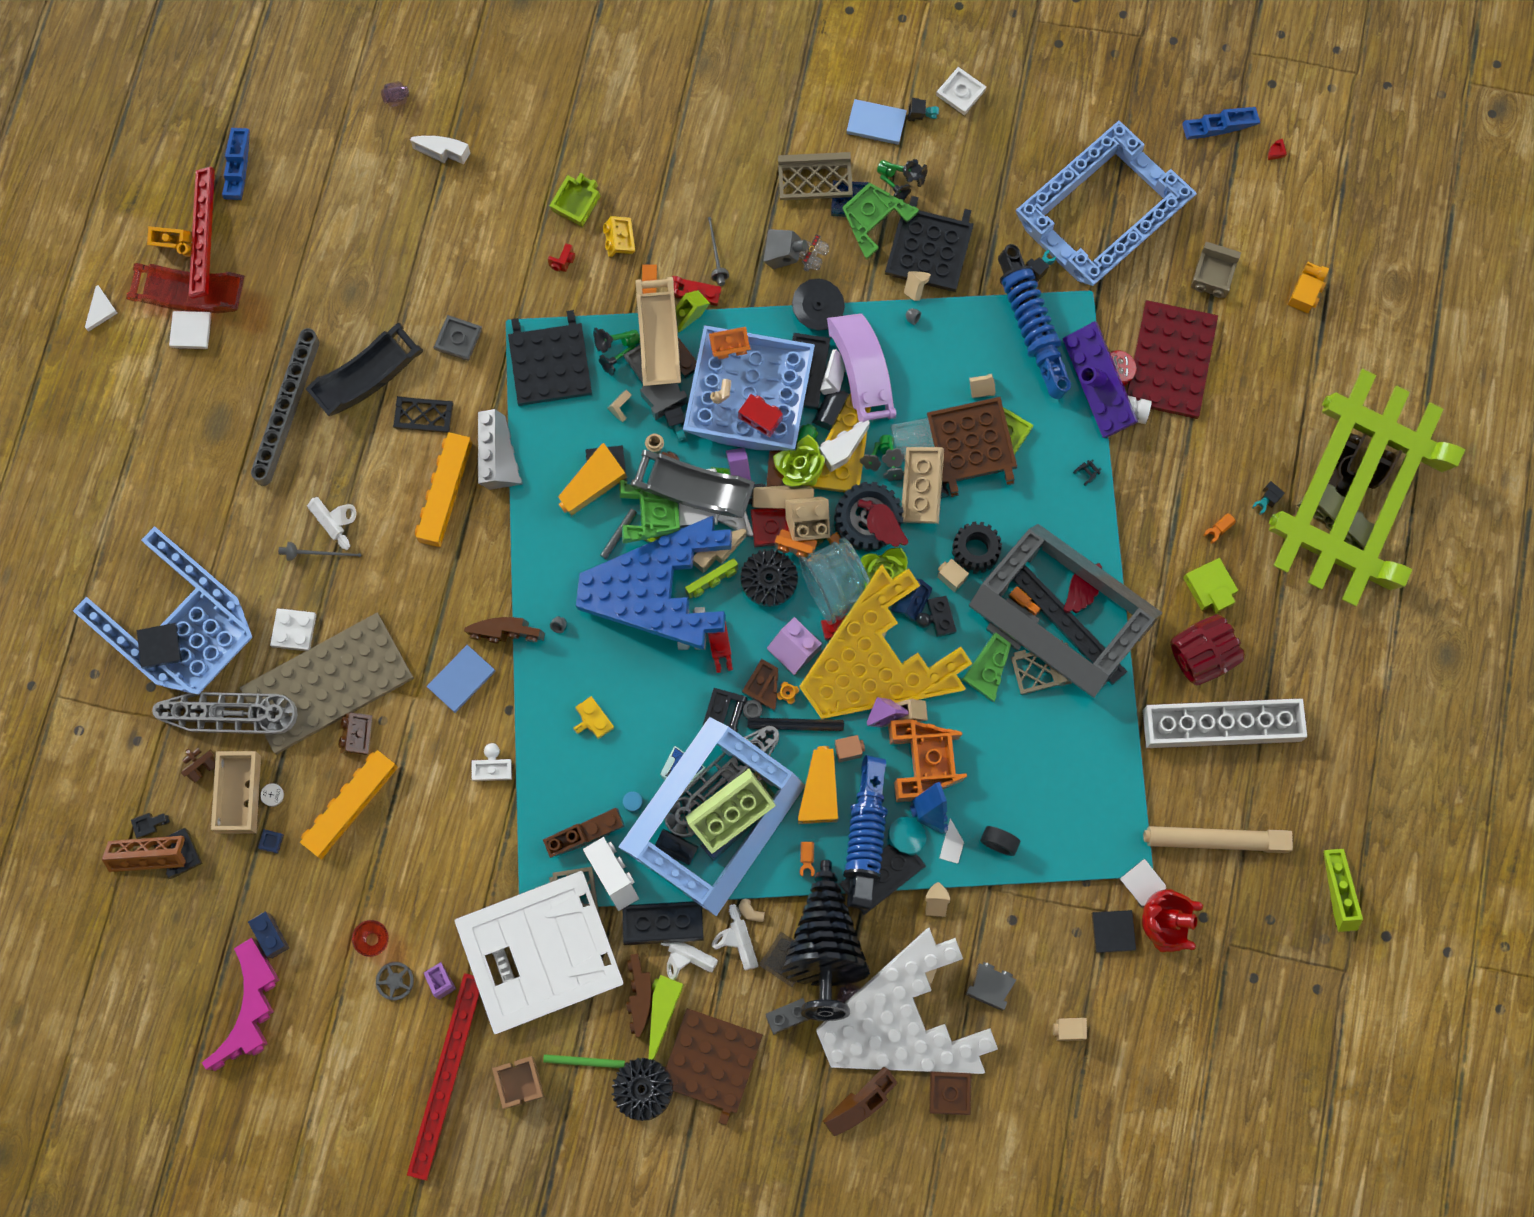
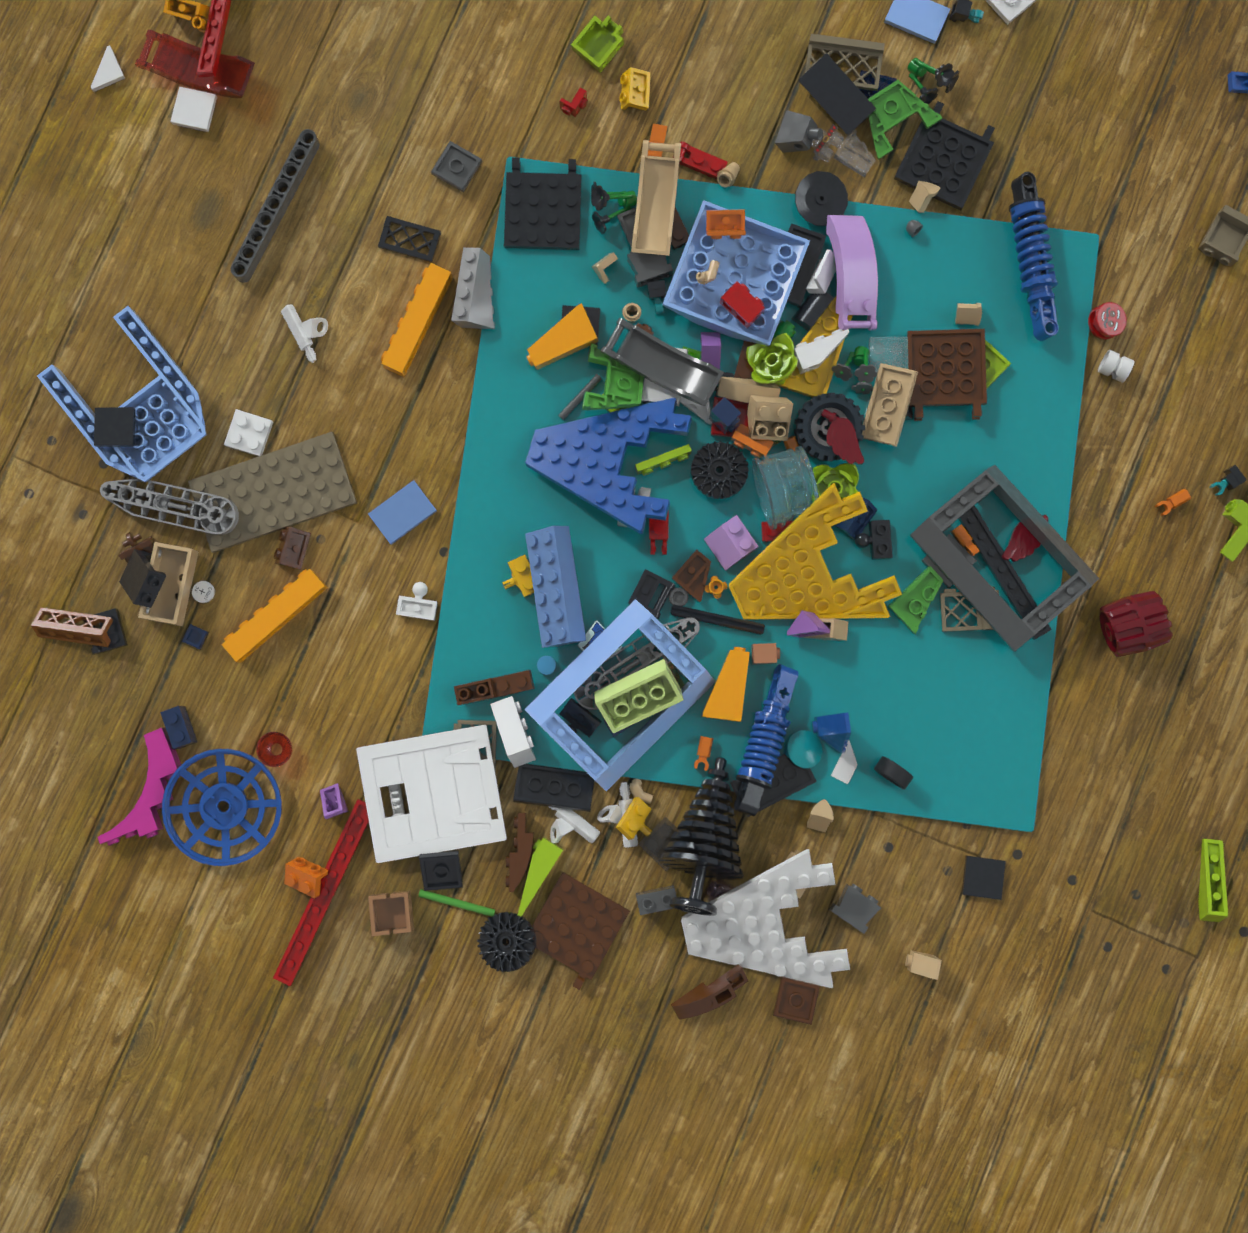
camera: 10 degrees right, 10 degrees up
black plate [131,813,170,839] -> none
dark grey sword [278,542,362,561] -> none
black windscreen [306,323,423,416] -> none
dark grey wheel [376,962,414,1000] -> none
reddish brown slope [464,617,545,644] -> none
dark grey hinge [550,616,567,633] -> none
lime slope [676,290,710,332] -> none
tan slope [693,528,747,573] -> none
dark grey sword [708,217,729,286] -> none
orange wedge [888,719,967,802] -> none
tan brick [937,559,969,592] -> none
black tyre [952,521,1002,574] -> none
light blue slope [1016,121,1197,286] -> none
black piece [1025,250,1056,282] -> none
dark purple plate [1062,321,1138,439] -> none
black piece [1073,459,1102,486] -> none
white sticker [1120,859,1166,906] -> none
dark red plate [1127,300,1218,419] -> none
red piece [1142,889,1203,952] -> none
white brick [1143,699,1307,748] -> none
tan brick [1143,826,1293,853] -> none
lime piece [1183,558,1238,614] -> none
none -> black panel [119,549,166,608]
none -> blue dish [162,749,282,866]
none -> orange bracket [284,857,328,899]
none -> black tile [419,851,463,891]
none -> medium blue brick [525,526,586,648]
none -> yellow plate [615,797,652,840]
none -> dark blue brick [709,397,741,434]
none -> tan cone [717,162,740,187]
none -> black tile [798,53,876,136]
none -> clear wing [833,130,876,178]

